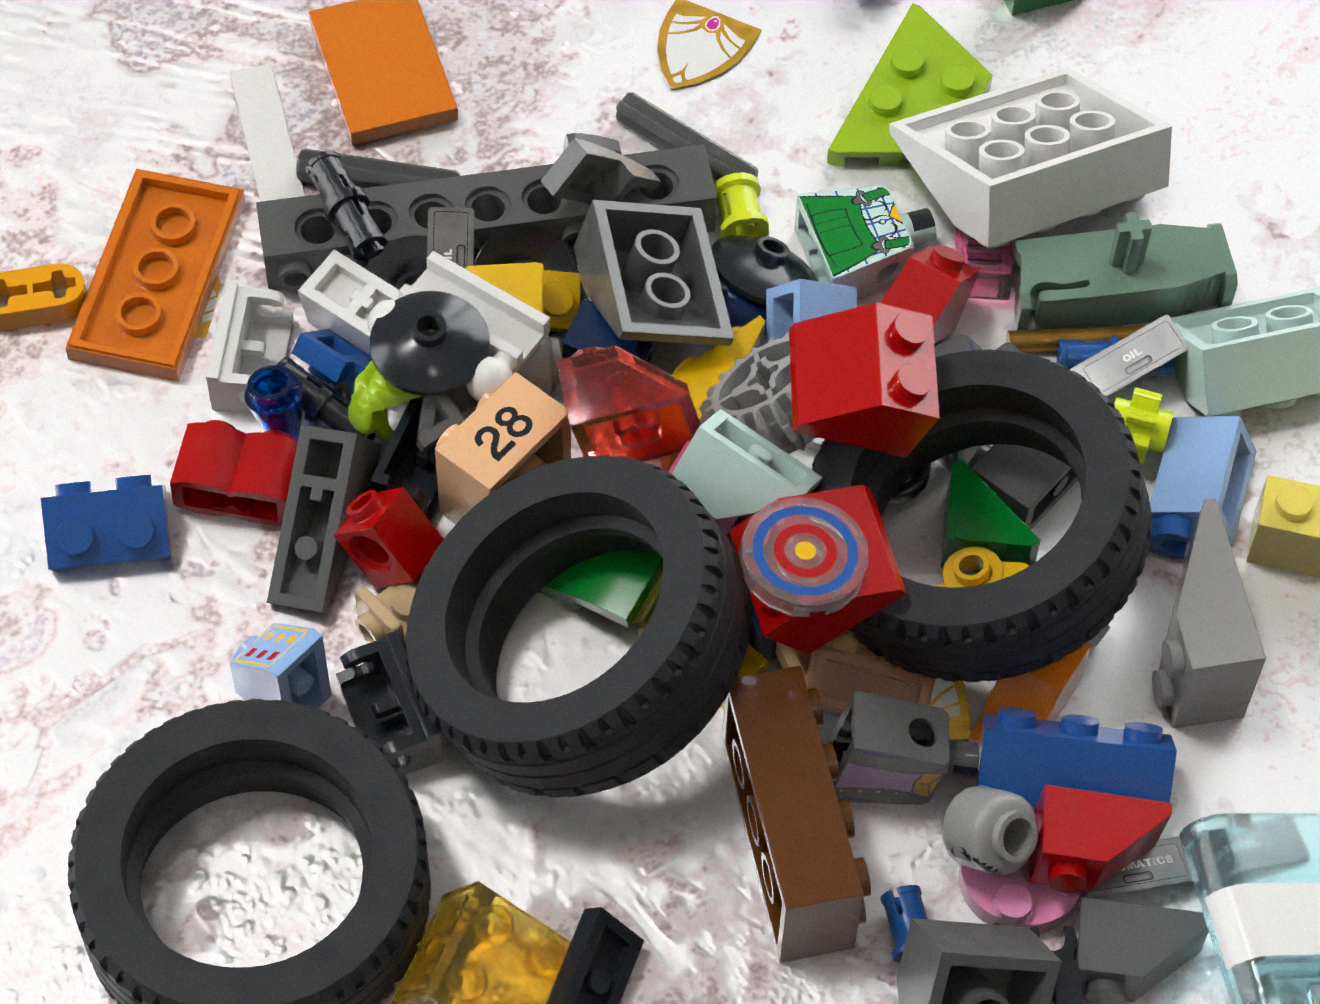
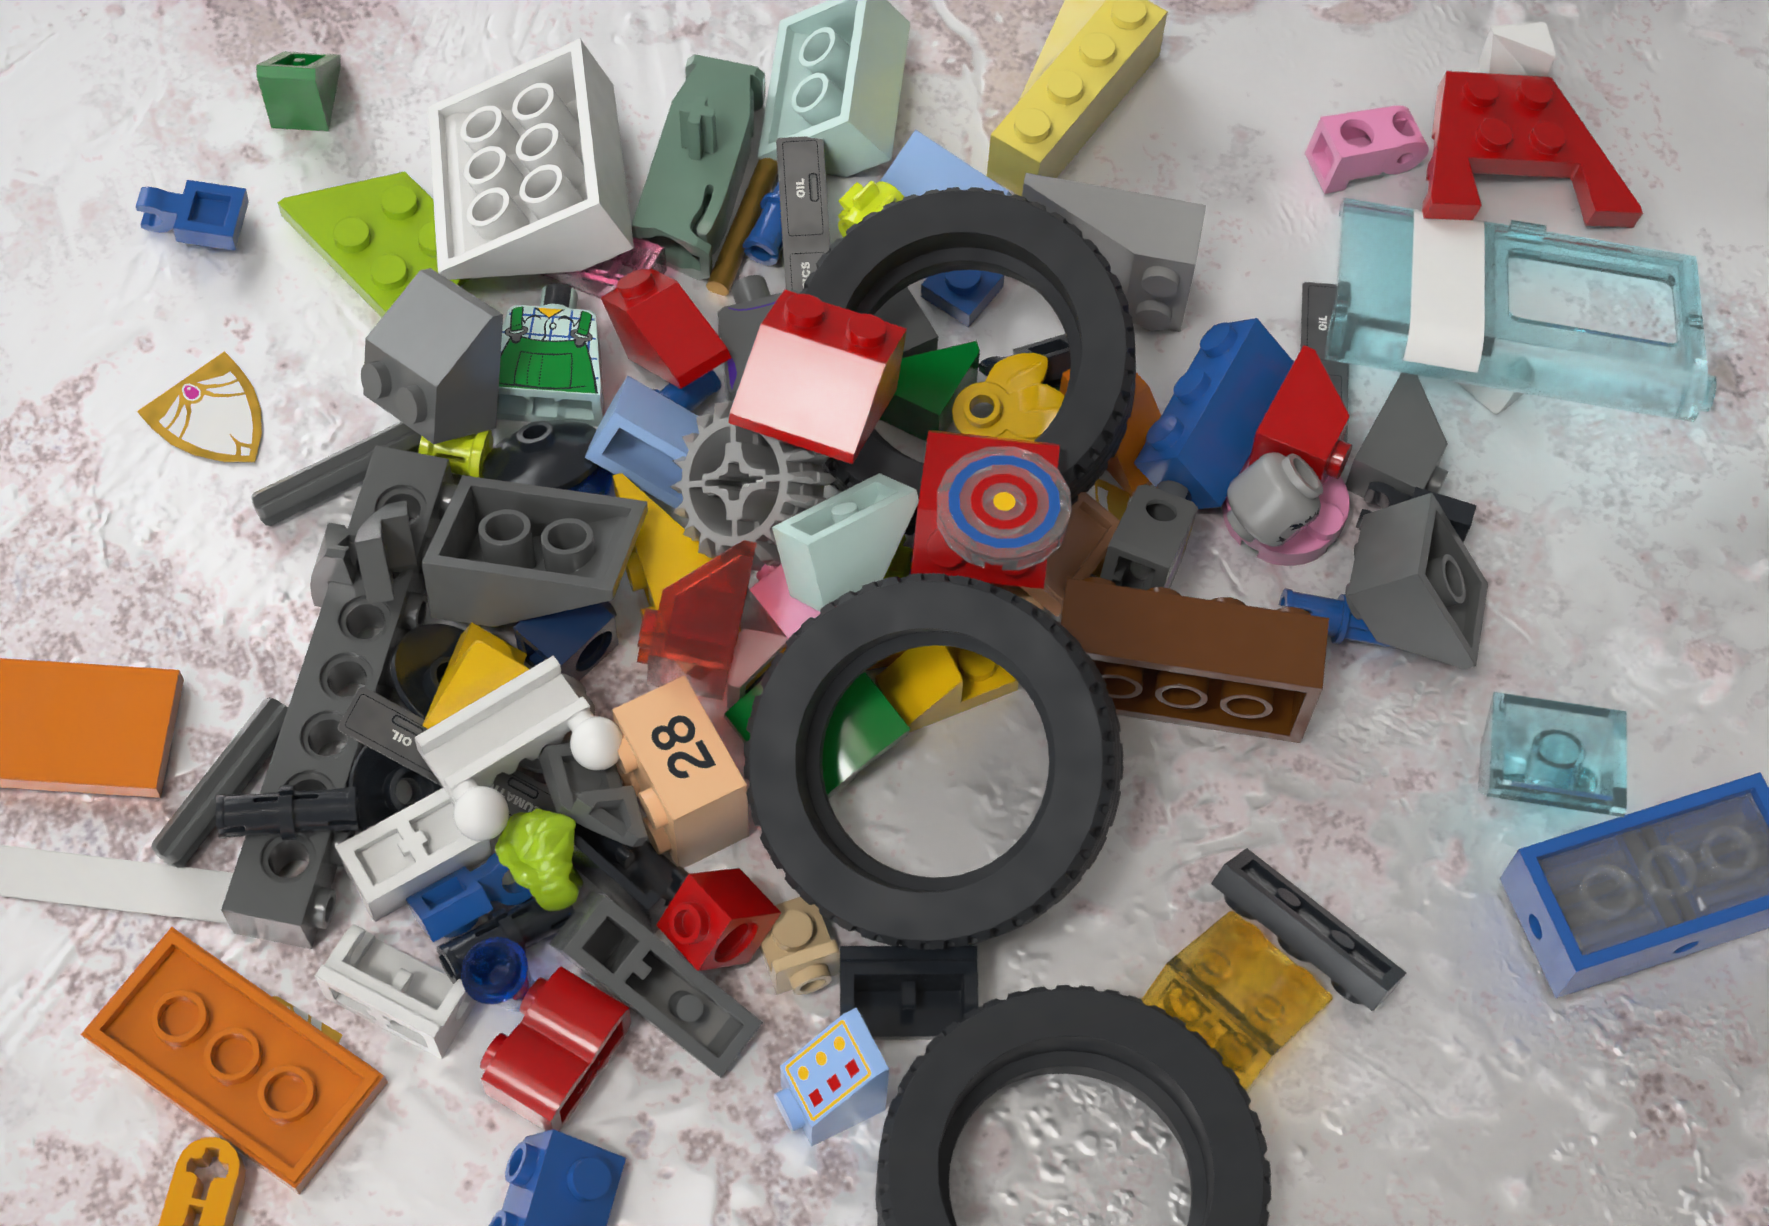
camera: 70 degrees left, 5 degrees up
black dish [370,291,490,396] -> none
none -> dark grey slope [361,268,503,444]

